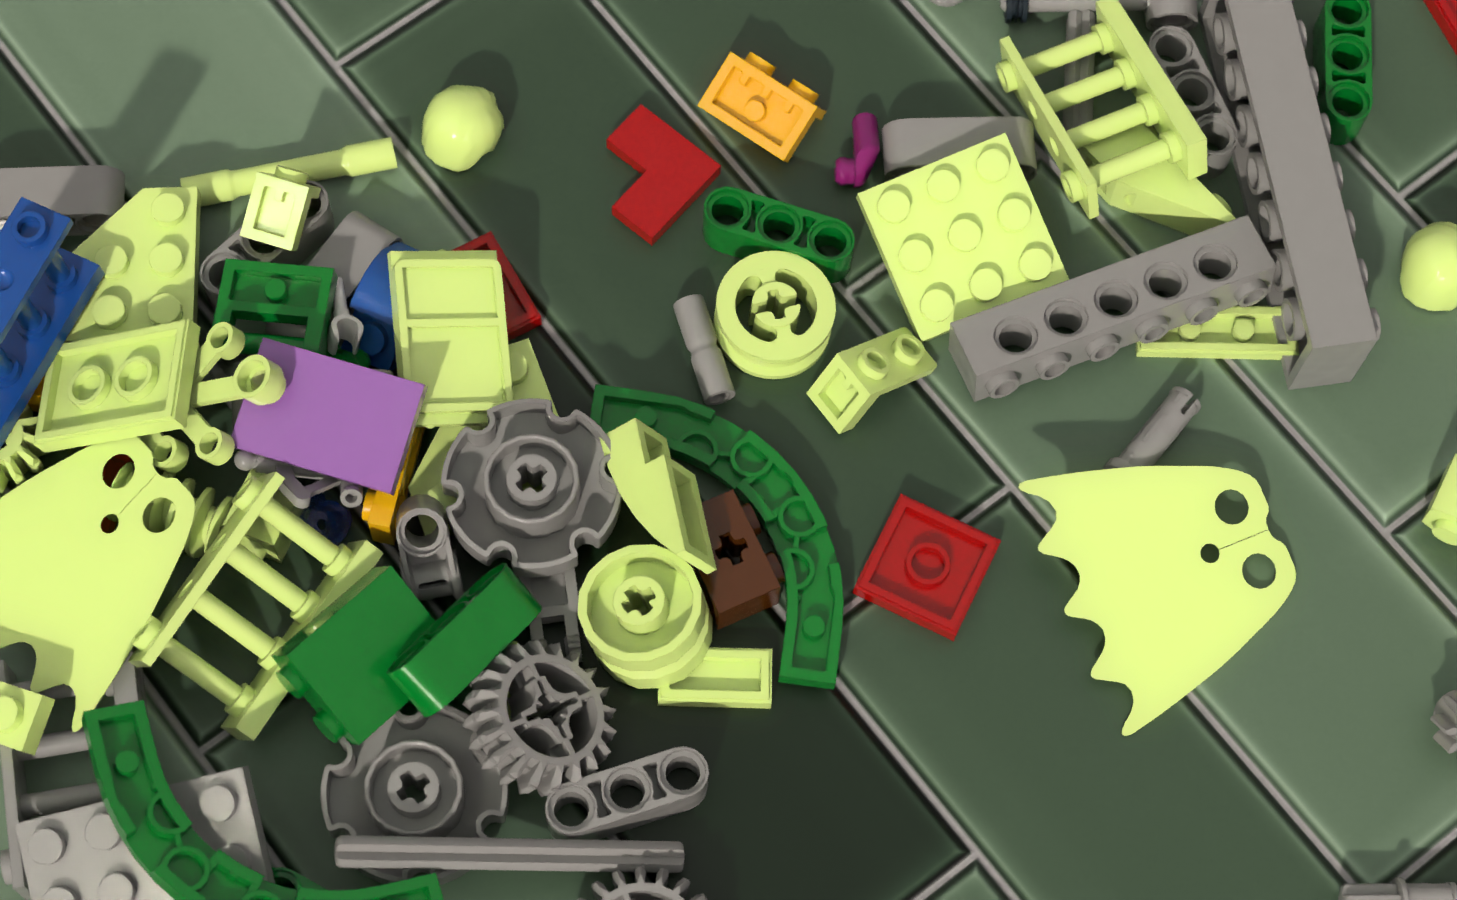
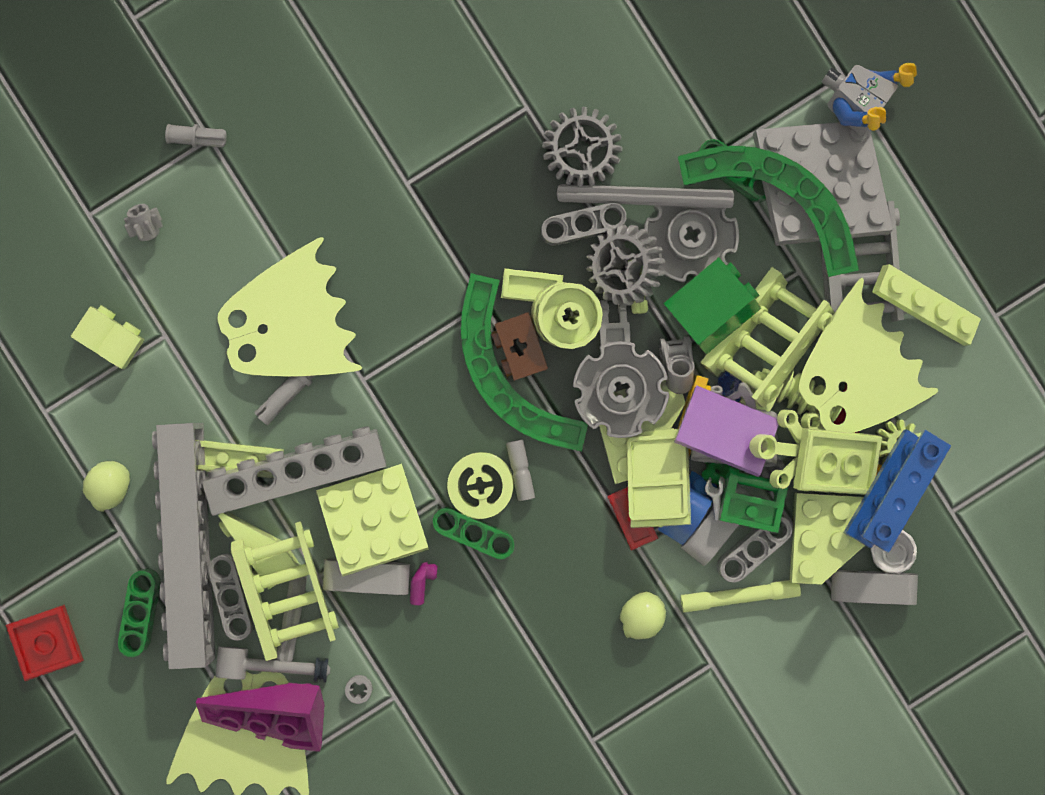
camera: 165 degrees left, 20 degrees up
yellowish green bracket [240,165,321,251] -> none
green beam [387,563,542,718] -> none
yellowish green slope [599,418,717,574] -> none
red tile [606,104,721,246] -> none
yellow bracket [697,51,827,163] -> none
yellowish green bracket [806,327,937,434] -> none
red tile [852,494,1002,641] -> none

